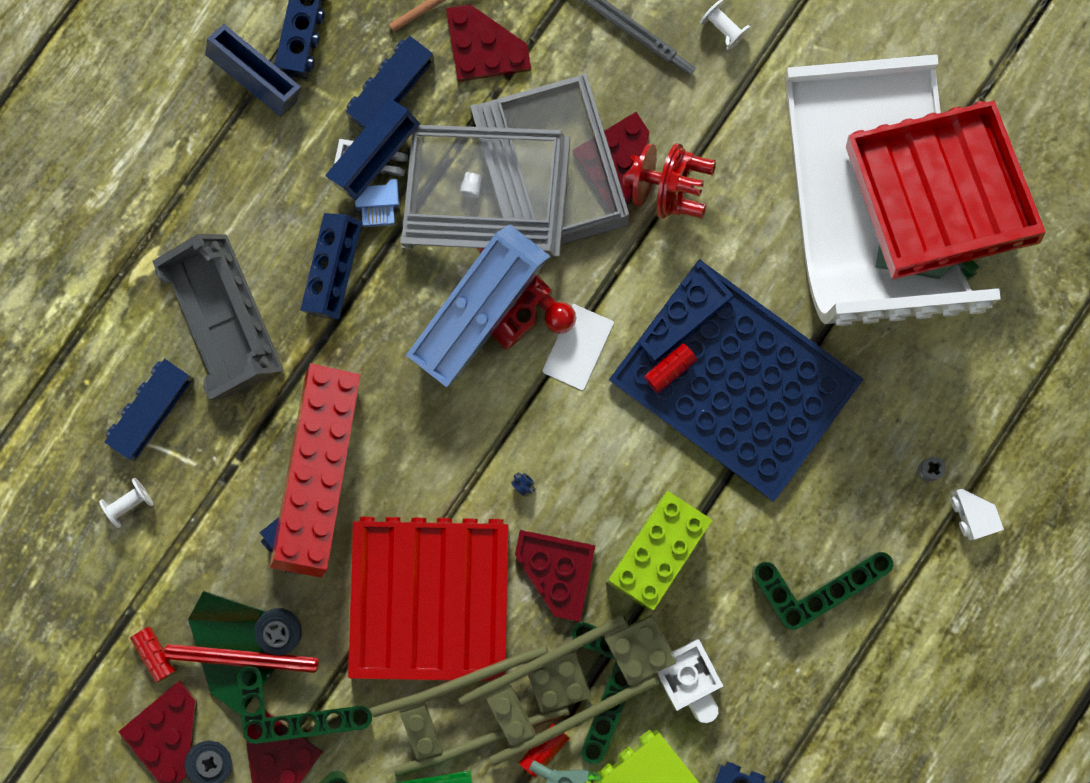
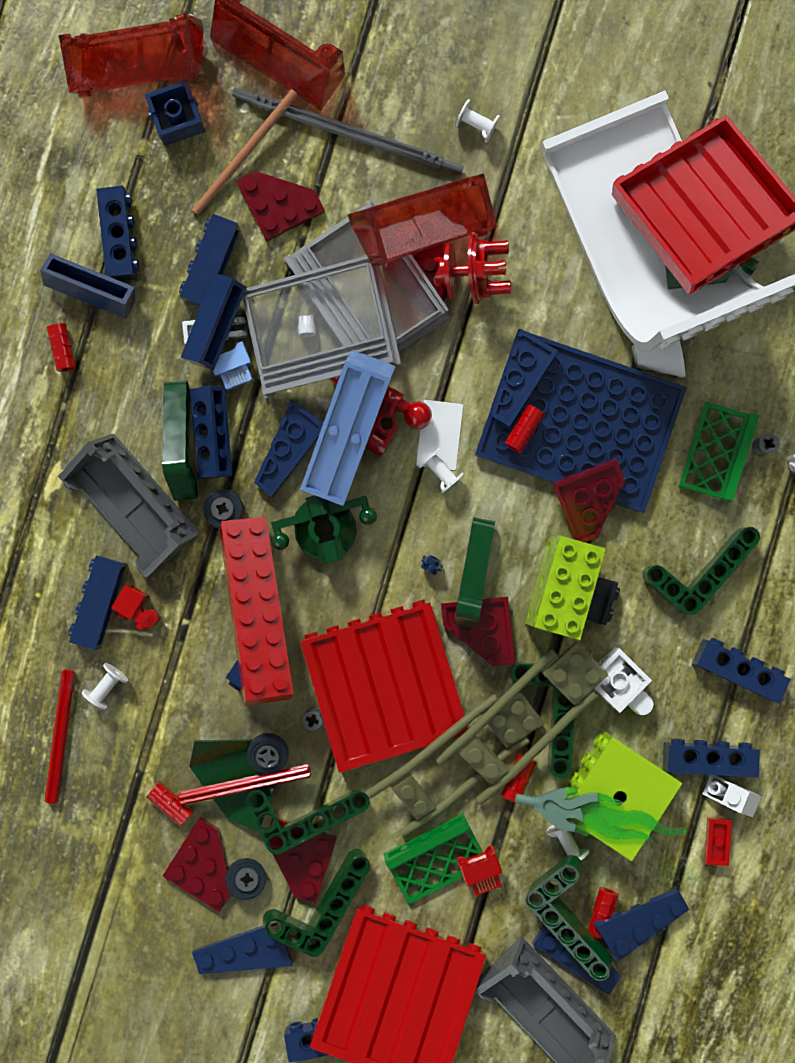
camera: 25 degrees left, 5 degrees up
none -> red axle [44,669,75,804]
none -> red axle [46,323,76,372]
none -> red brick [111,584,160,632]
none -> dark green beam [162,380,198,501]
none -> black wheel [203,489,244,528]
none -> dark blue wing [254,399,323,497]
none -> dark green piece [271,495,377,564]
none -> dark grey bush [302,708,323,731]
none -> clear red windscreen [347,173,498,269]
none -> white piece [419,448,464,493]
none -> dark green beam [454,517,495,628]
none -> dark red plate [552,458,625,542]
none -> black bracket [586,577,620,625]
none -> white slope [631,340,685,378]
none -> green fence [678,402,760,503]
none -> dark blue brick [692,638,791,704]

